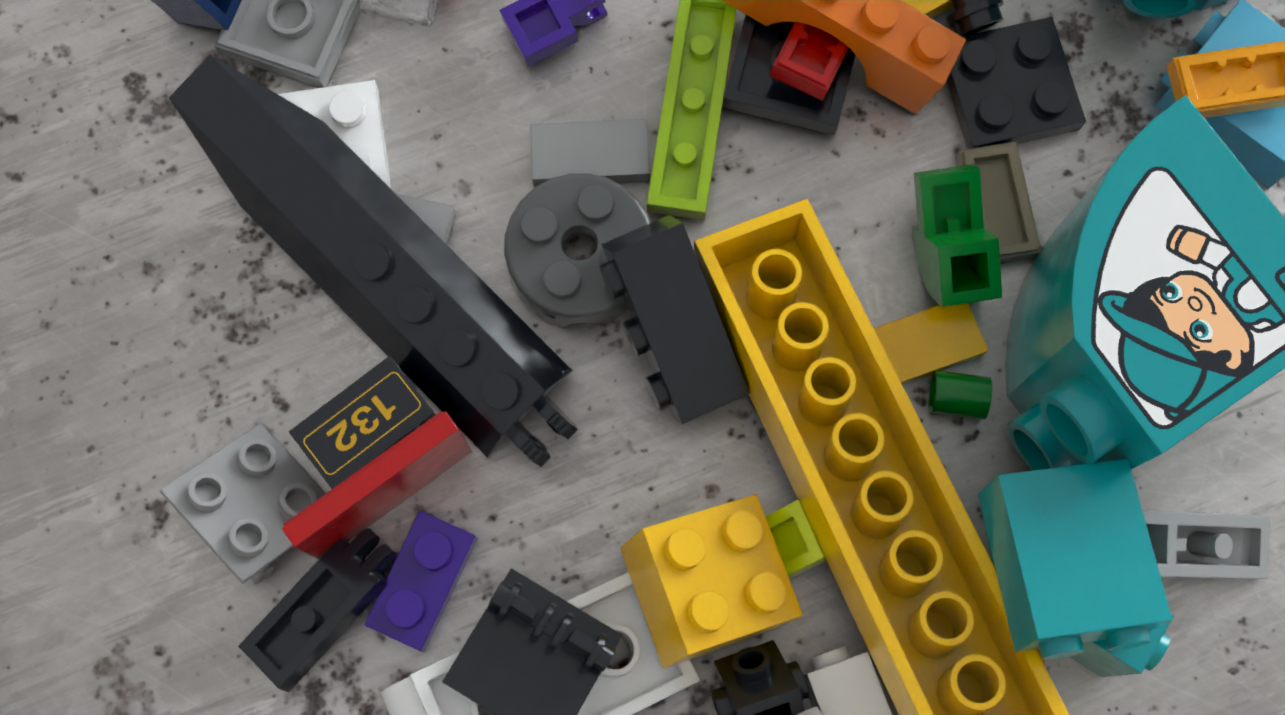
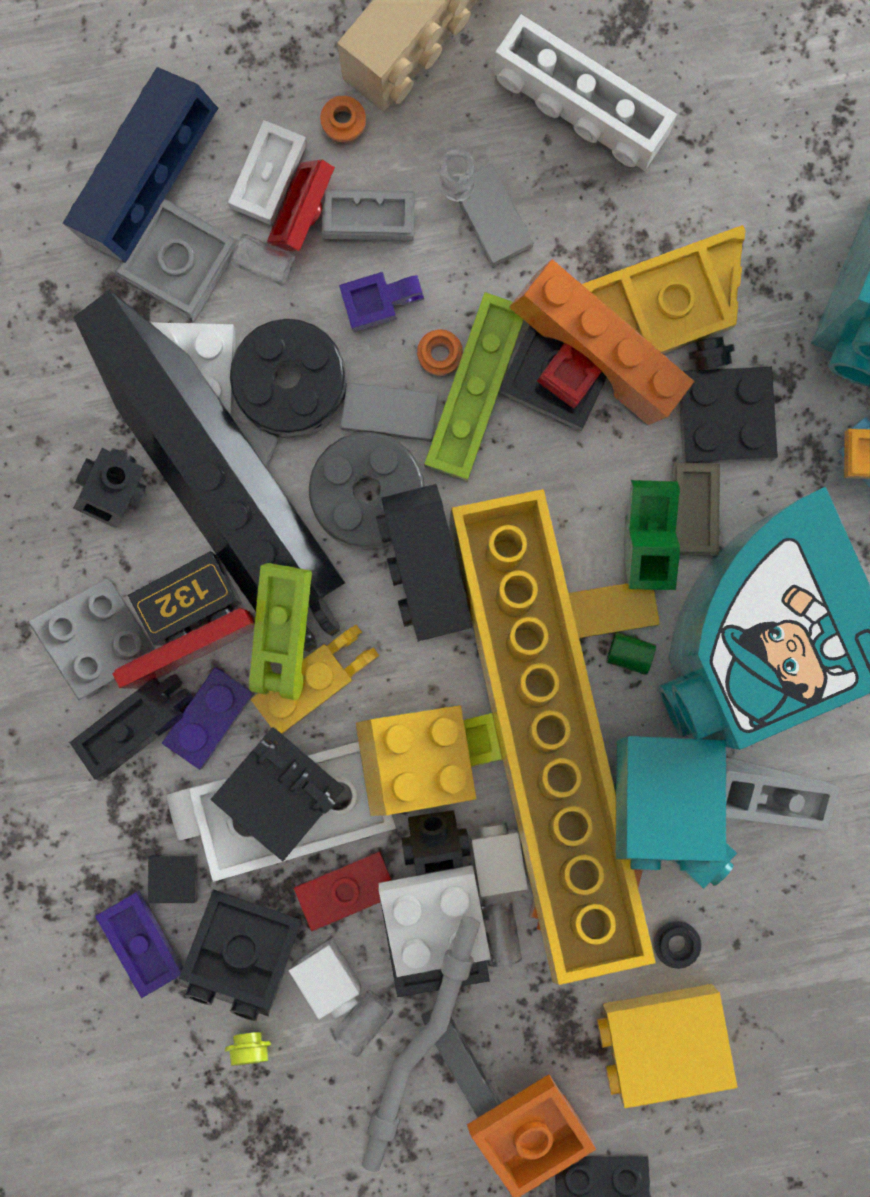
camera: 15 degrees right, 10 degrees up
none -> black brick [73,448,146,528]
none -> black plate [230,318,347,437]
none -> lime plate [249,563,312,700]
none -> yellow hinge [250,624,380,734]
none -> orange plate [417,329,463,376]

